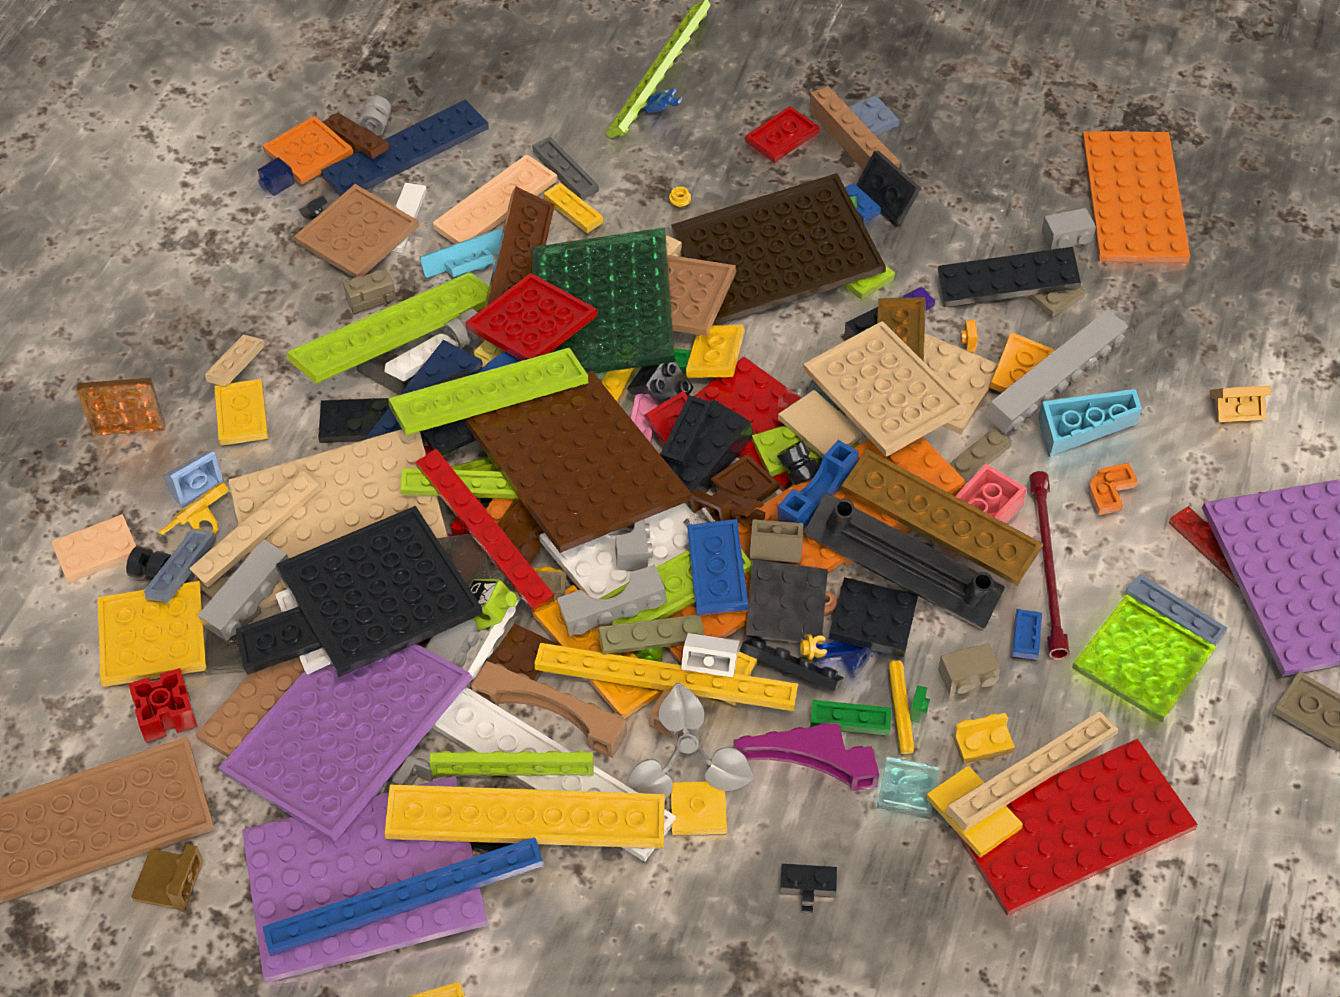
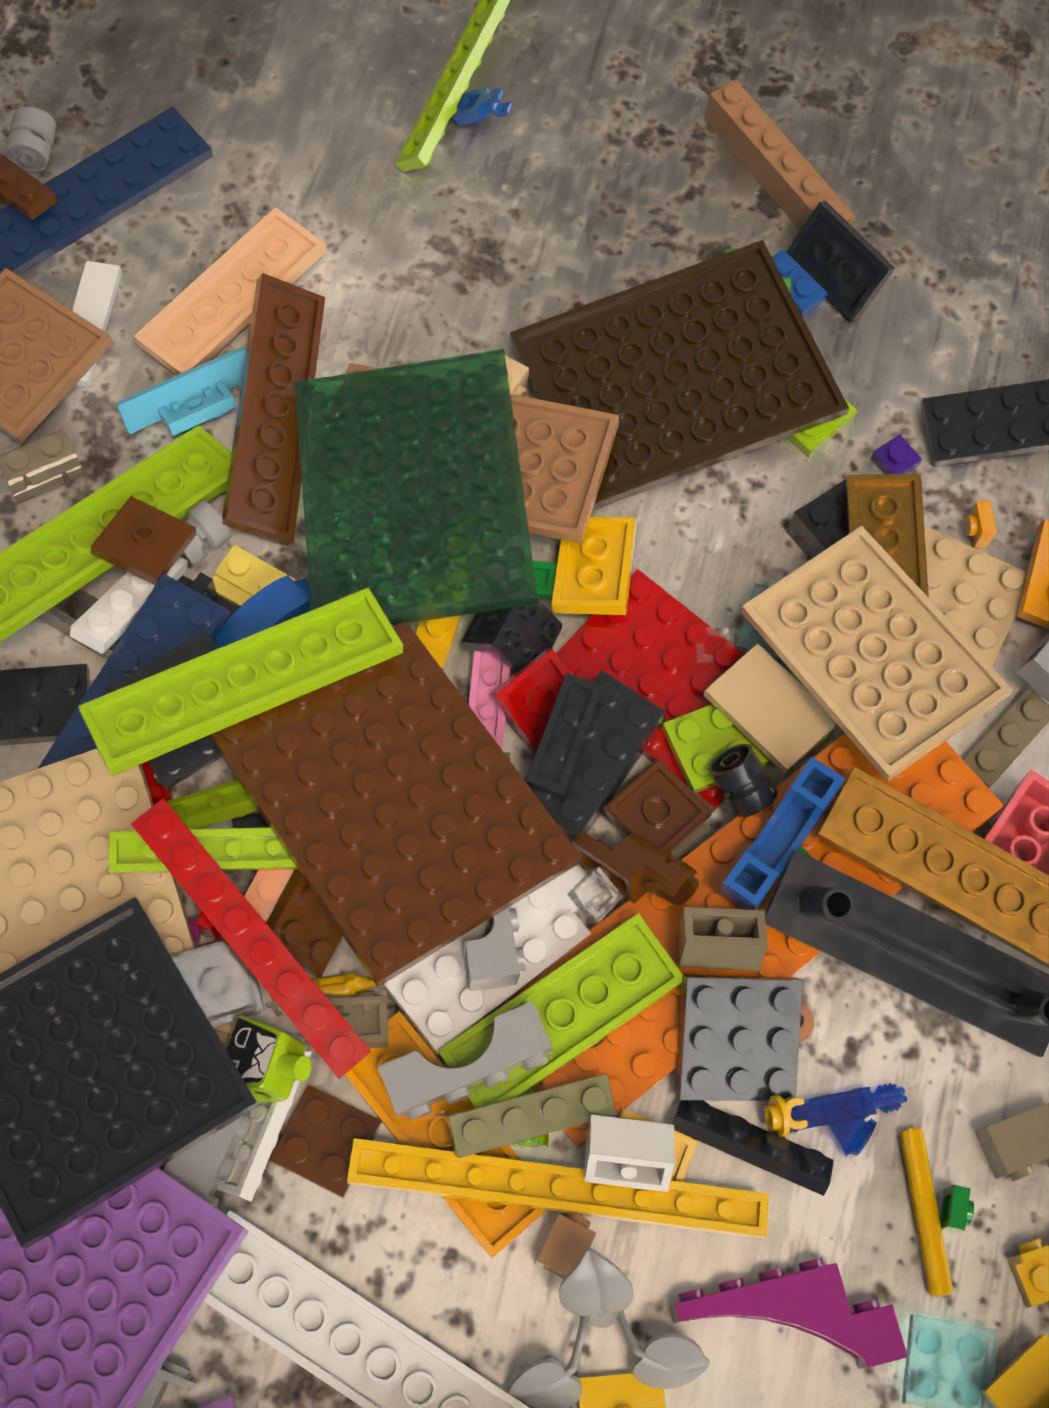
camera: 10 degrees left, 15 degrees up
lime plate [429,750,594,776] -> none
red plate [465,273,598,361] -> none
medium nougat arch [471,661,627,758] -> none
dark grey plate [532,137,599,200] -> none
yellow plate [544,183,604,233] -> none
yellow plate [669,187,691,207] -> none
blue tile [687,519,749,616] -> none
red tile [745,106,820,163] -> none
green plate [810,700,892,736] -> none
black plate [828,577,918,658] -> none
sand blue plate [849,95,899,136] -> none
none -> reddish brown plate [91,496,196,585]

